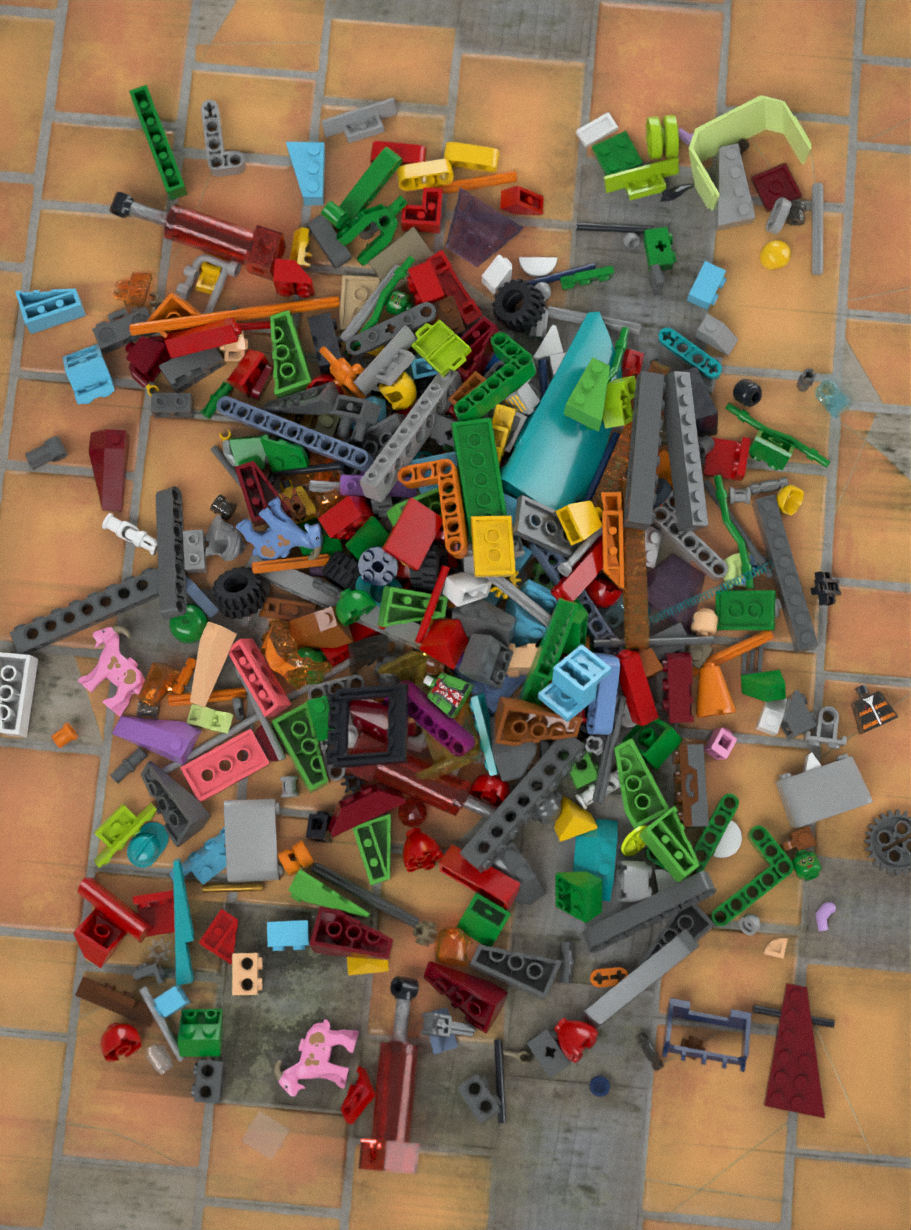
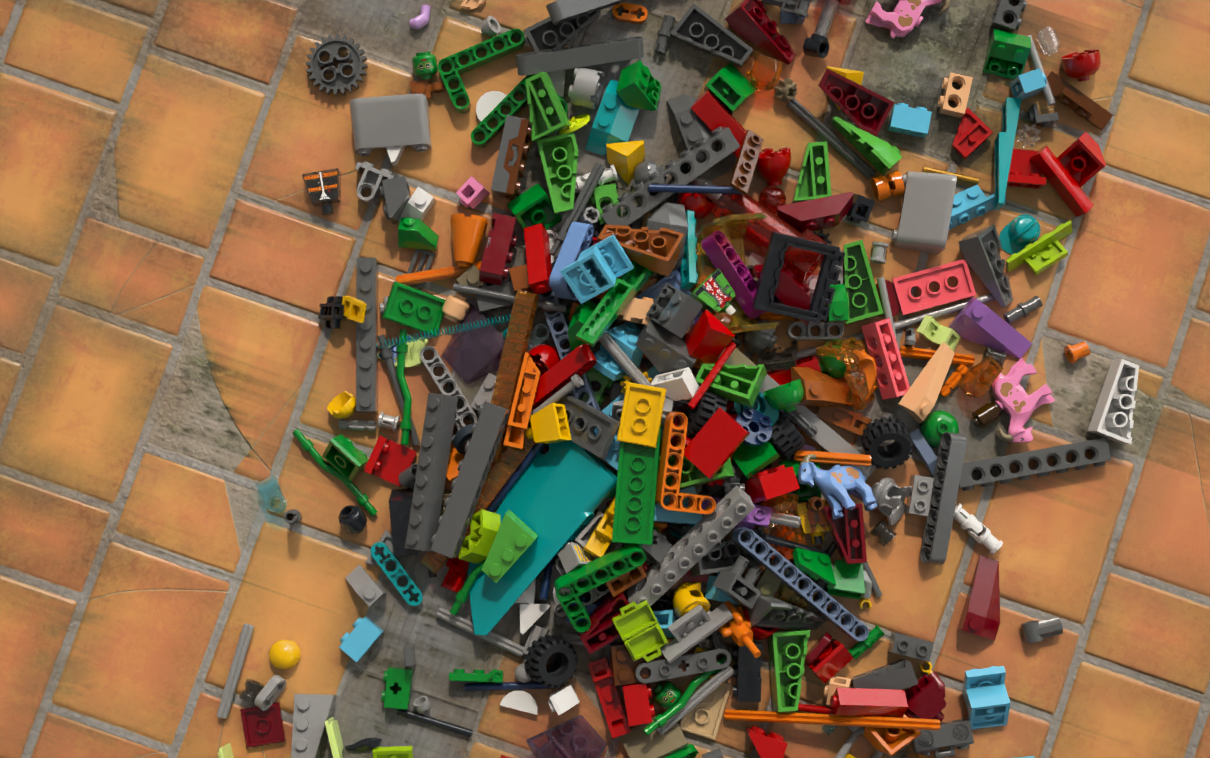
camera: 175 degrees left, 5 degrees up
none -> yellow slope [342,296,367,323]
none -> dark blue piece [648,184,744,195]
none -> reddish brown bracket [729,129,764,195]
none -> dark brown brick [971,402,1001,429]

